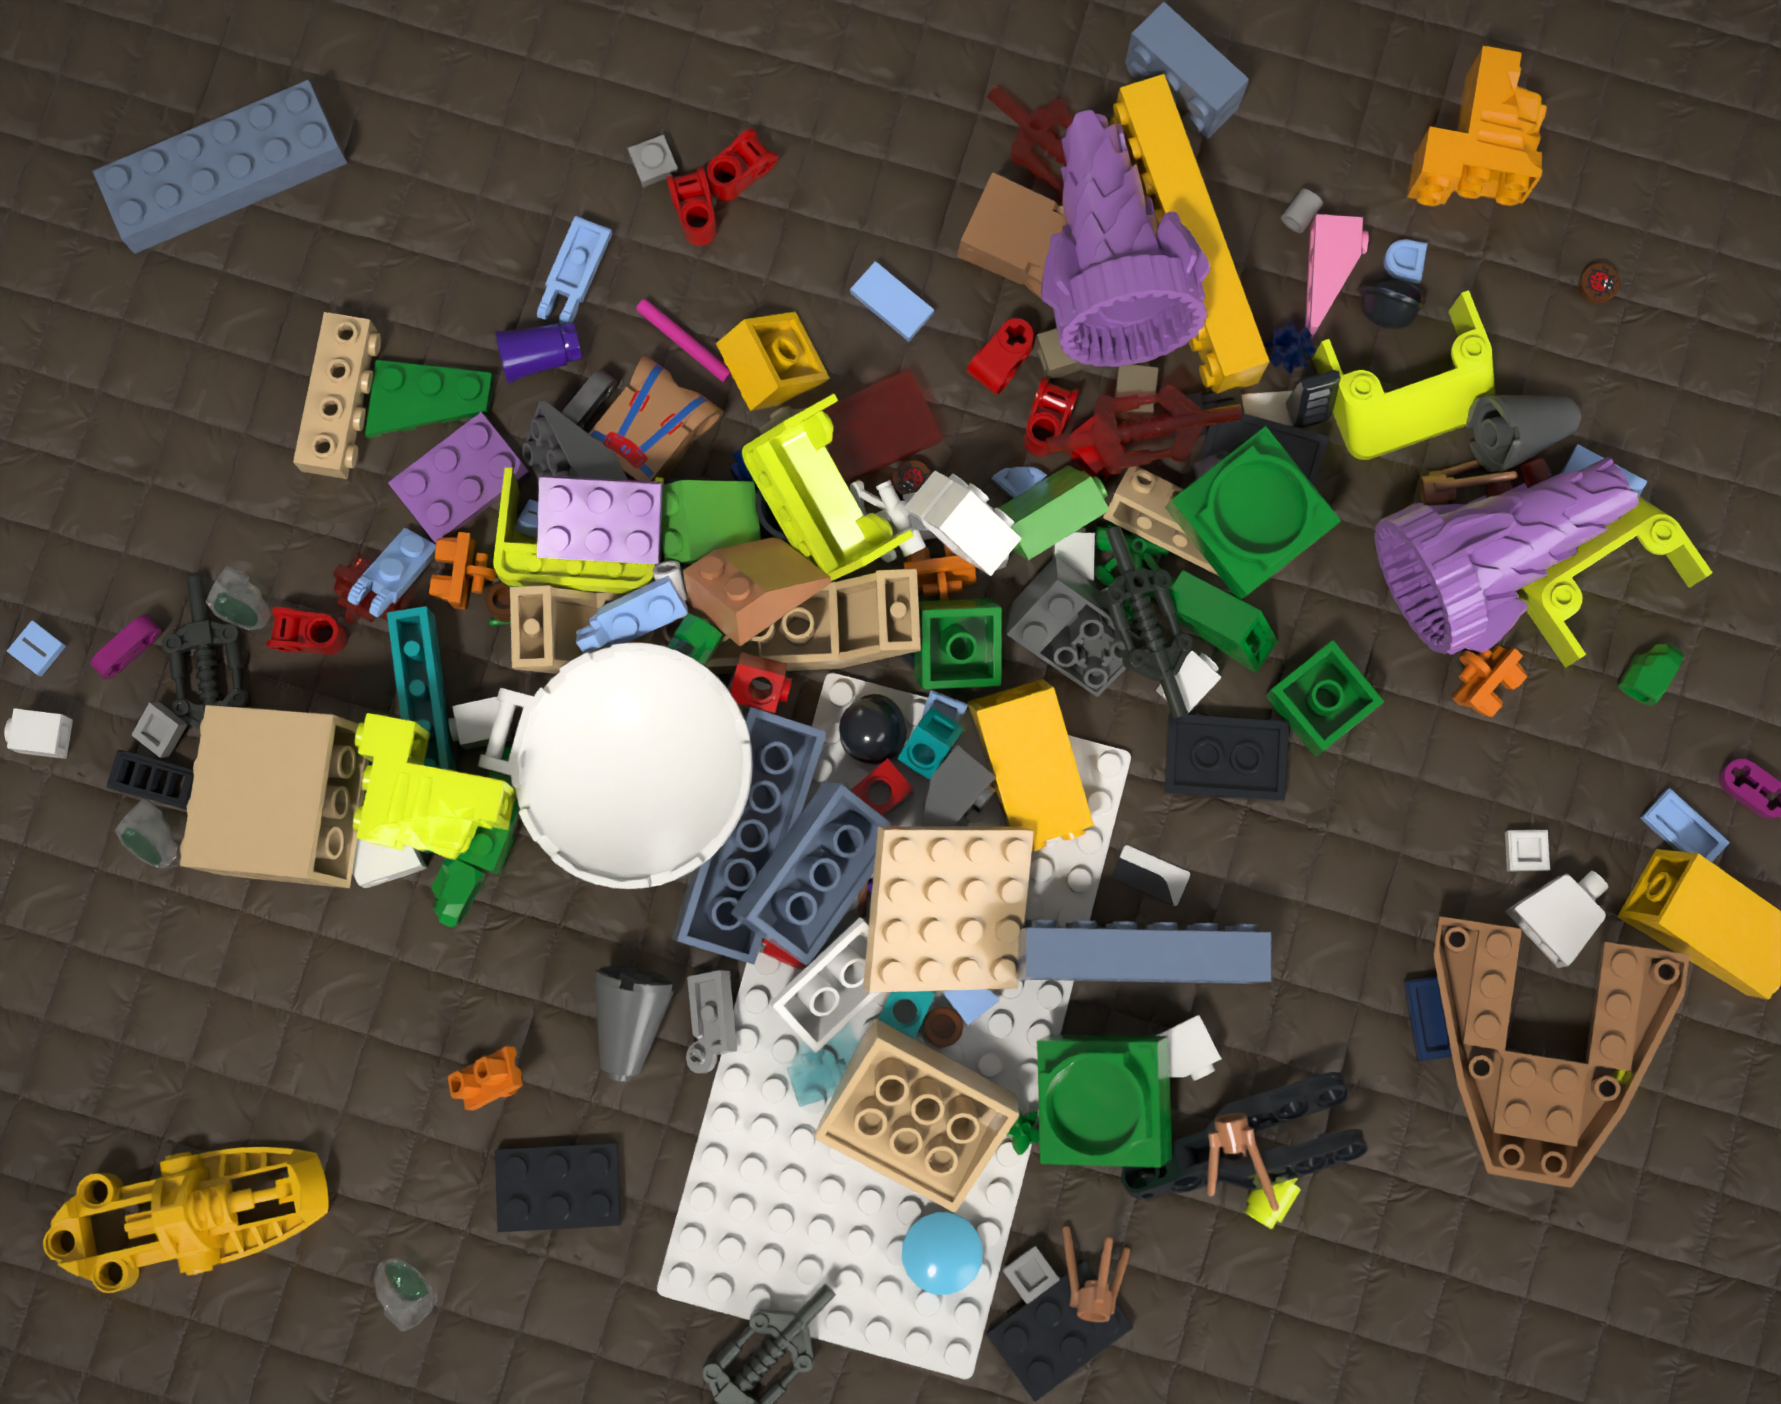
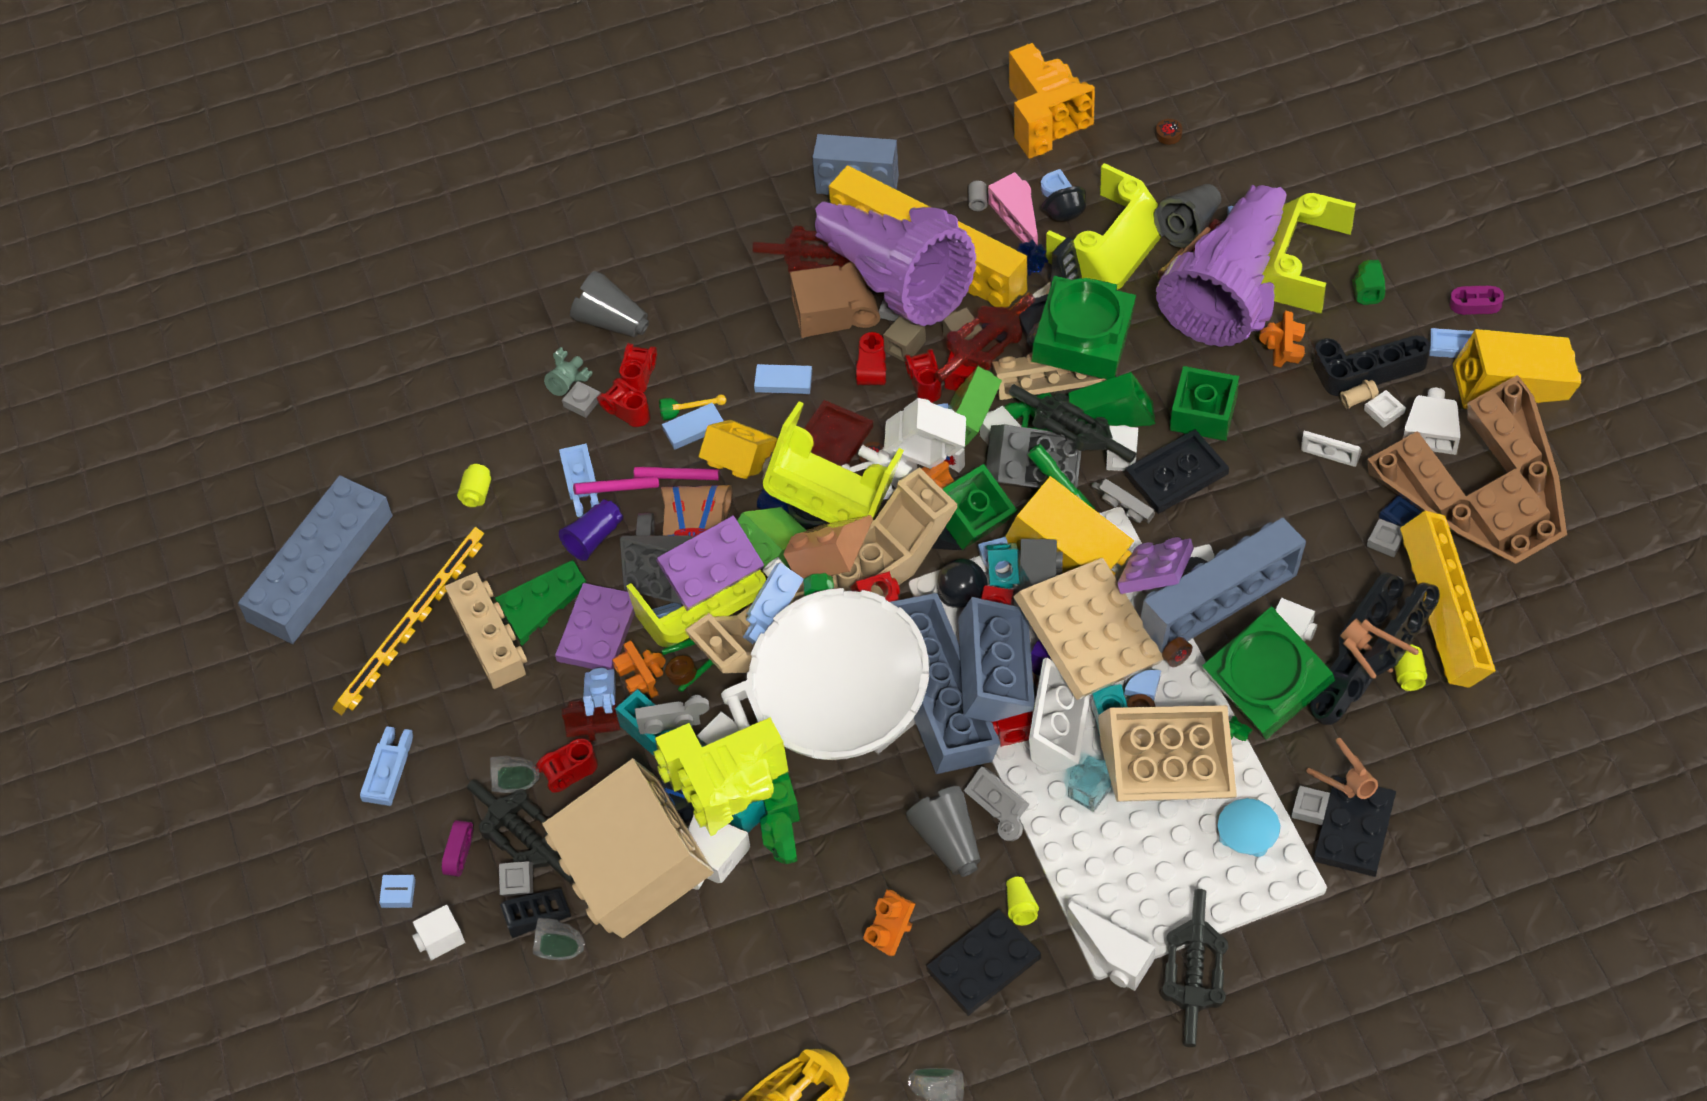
camera: 30 degrees left, 25 degrees down
none -> yellow plate [332,527,484,716]
none -> light blue hinge [360,726,413,806]
none -> neon yellow brick [457,464,491,507]
none -> sand green piece [544,347,593,396]
none -> dark grey cone [570,271,649,338]
none -> dark pink bar [573,476,659,495]
none -> light grey hinge [635,695,709,734]
none -> hinge [659,394,727,421]
none -> light blue tile [662,402,723,450]
none -> neon yellow cone [1006,877,1039,926]
none -> green piece [1027,443,1095,510]
none -> white slope [1068,901,1155,991]
none -> light grey hinge [1091,478,1155,524]
none -> medium lavender plate [1117,537,1194,594]
none -> reddish brown tile [1162,637,1193,667]
none -> white slope [1301,430,1362,467]
none -> black beam [1313,335,1431,396]
none -> tan pin [1340,379,1379,409]
none -> light grey plate [1367,518,1403,557]
none -> yellow brick [1400,510,1496,688]

